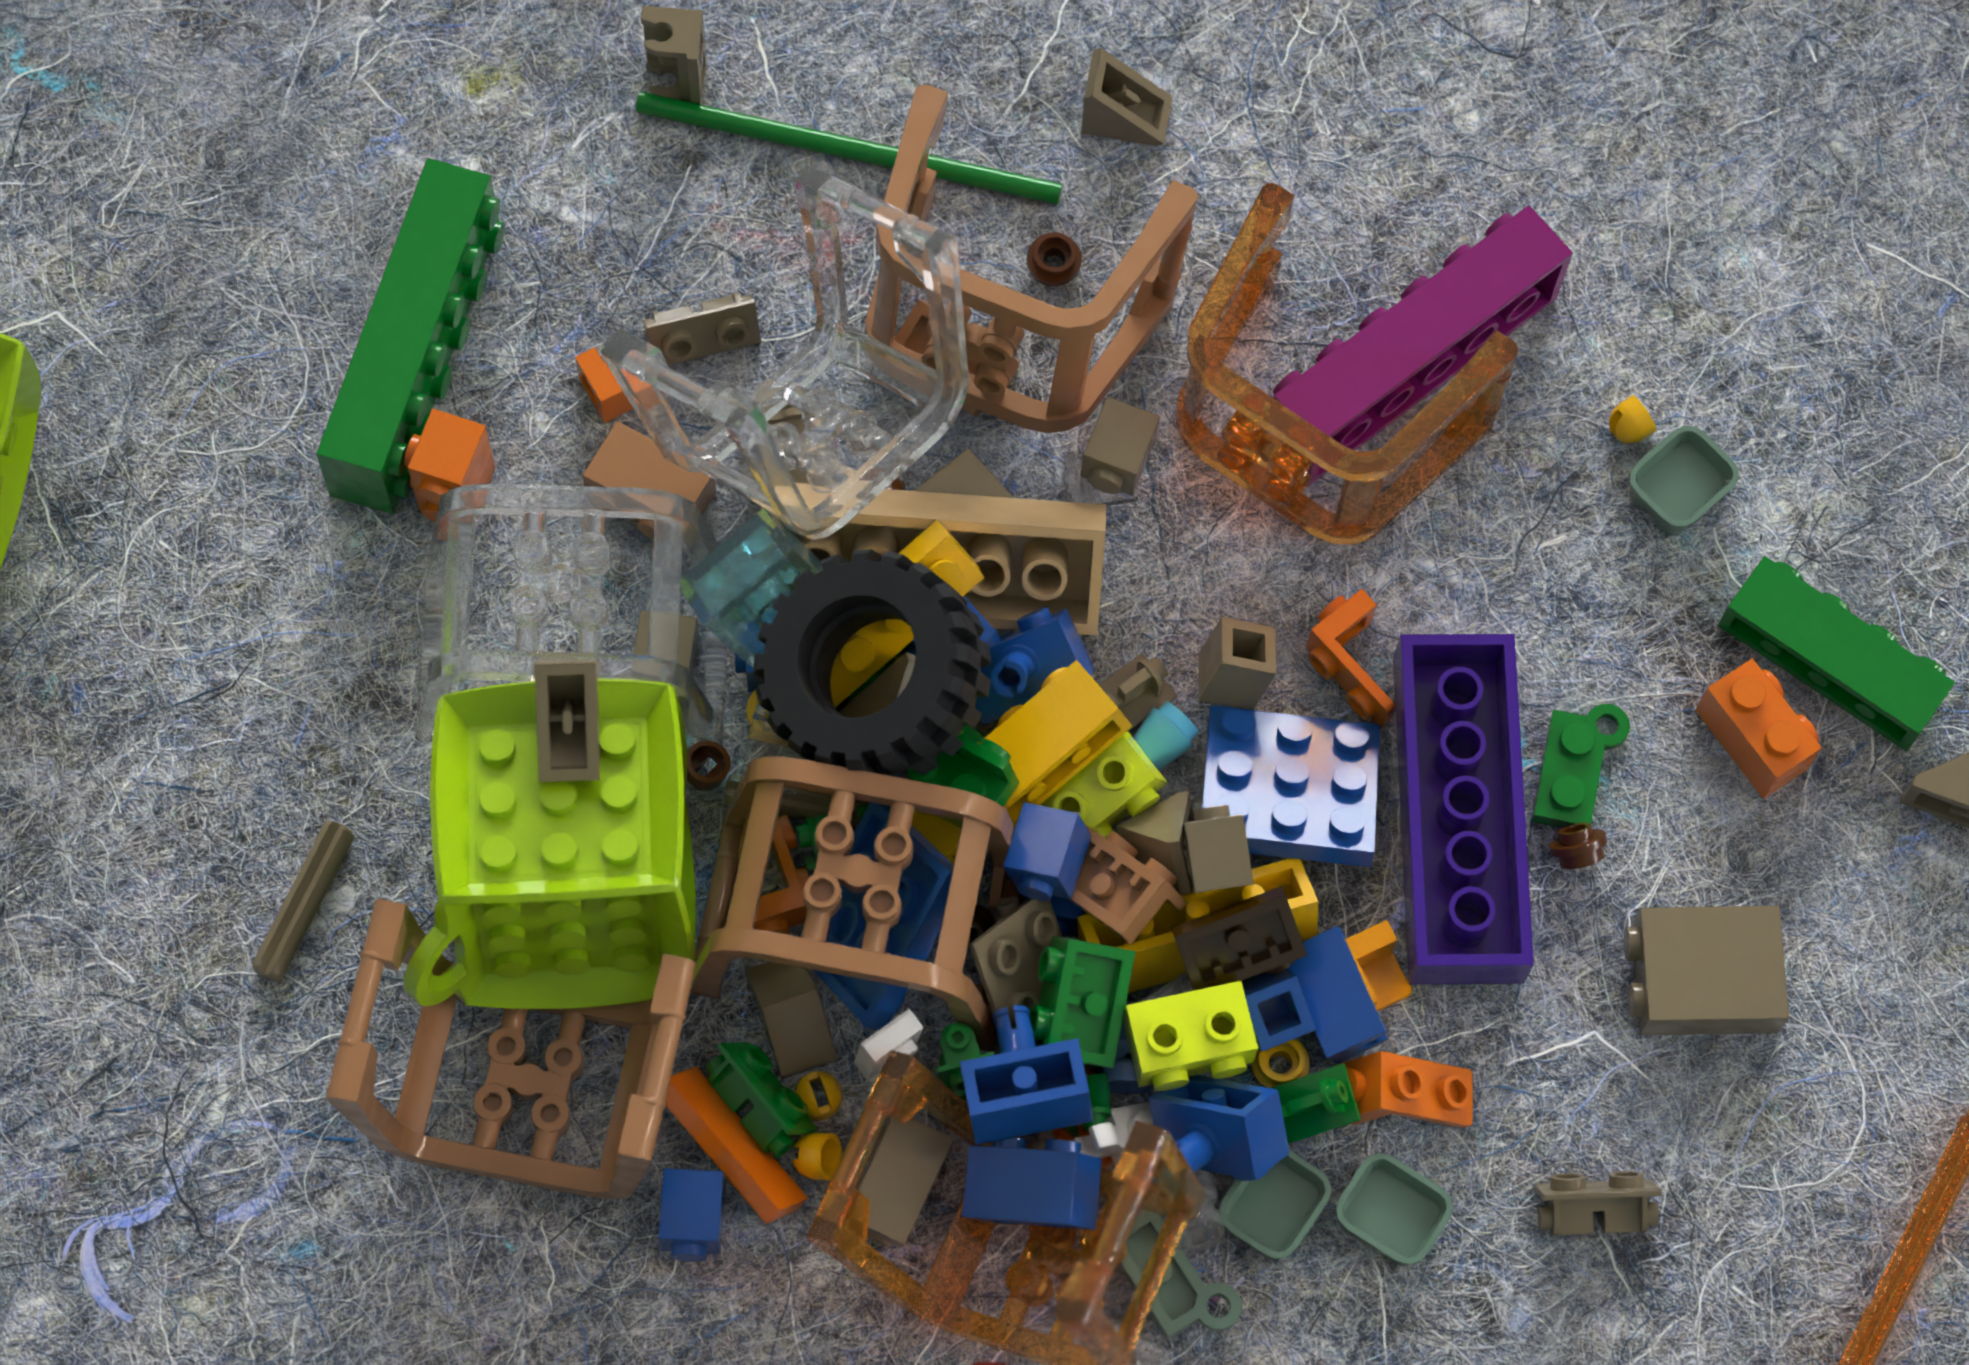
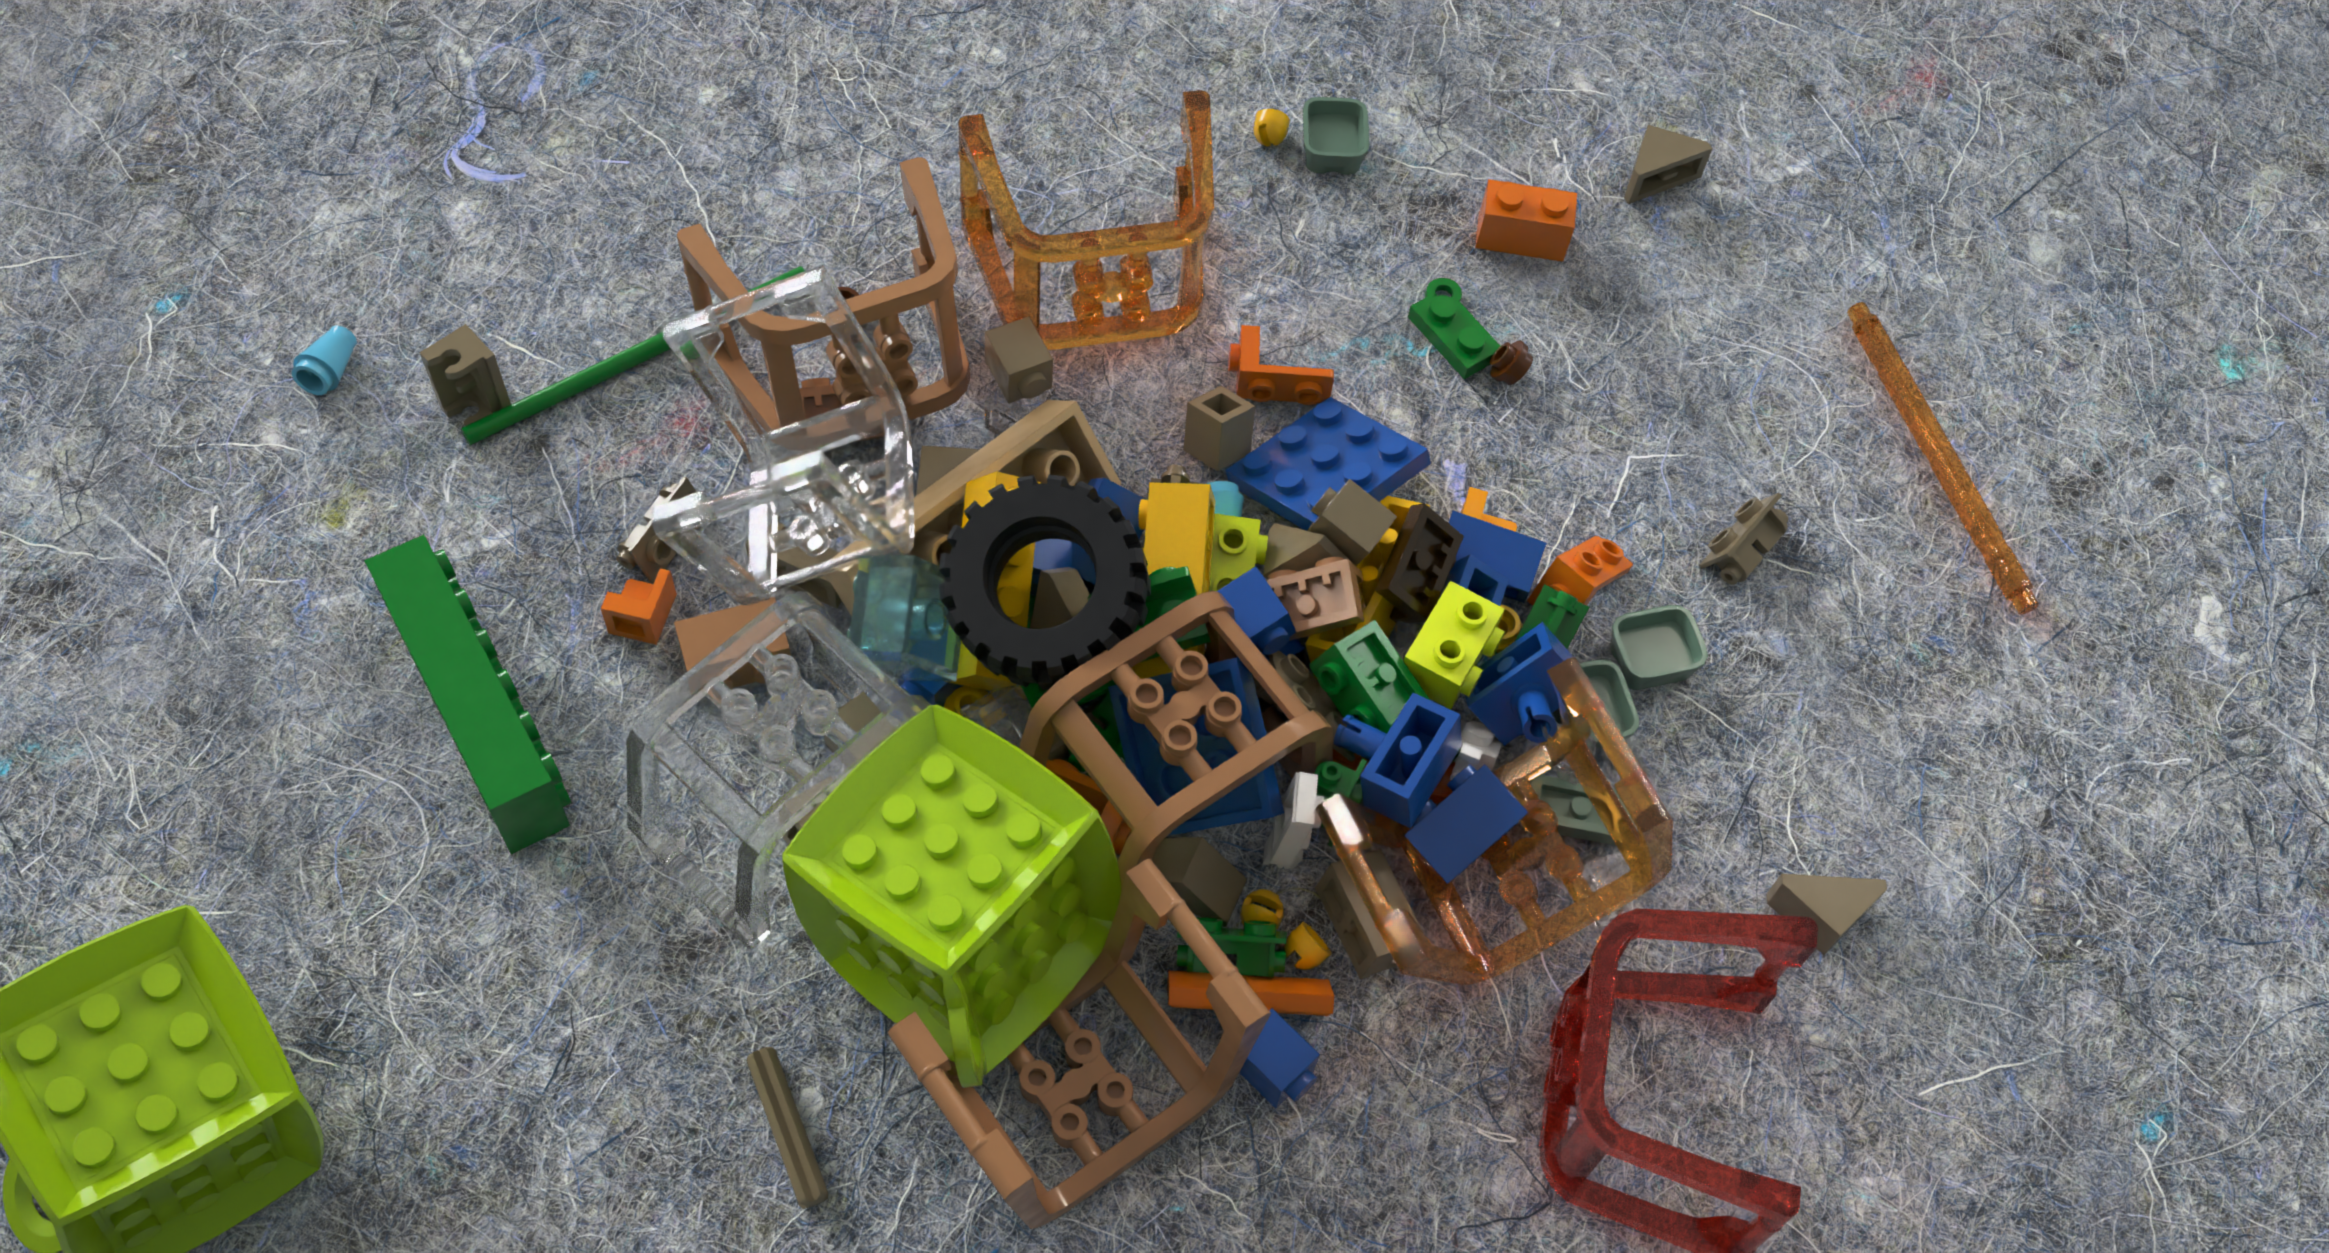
camera: 50 degrees left, 10 degrees down
orange brick [404,408,495,527] -> none
dark tan slope [535,660,600,782] -> none
dark tan slope [1081,48,1173,146] -> none
magenta brick [1265,205,1573,487] -> none
dark purple brick [1393,634,1534,985] -> none
dark tan brick [1624,906,1789,1035] -> none
green brick [1718,555,1955,752] -> none

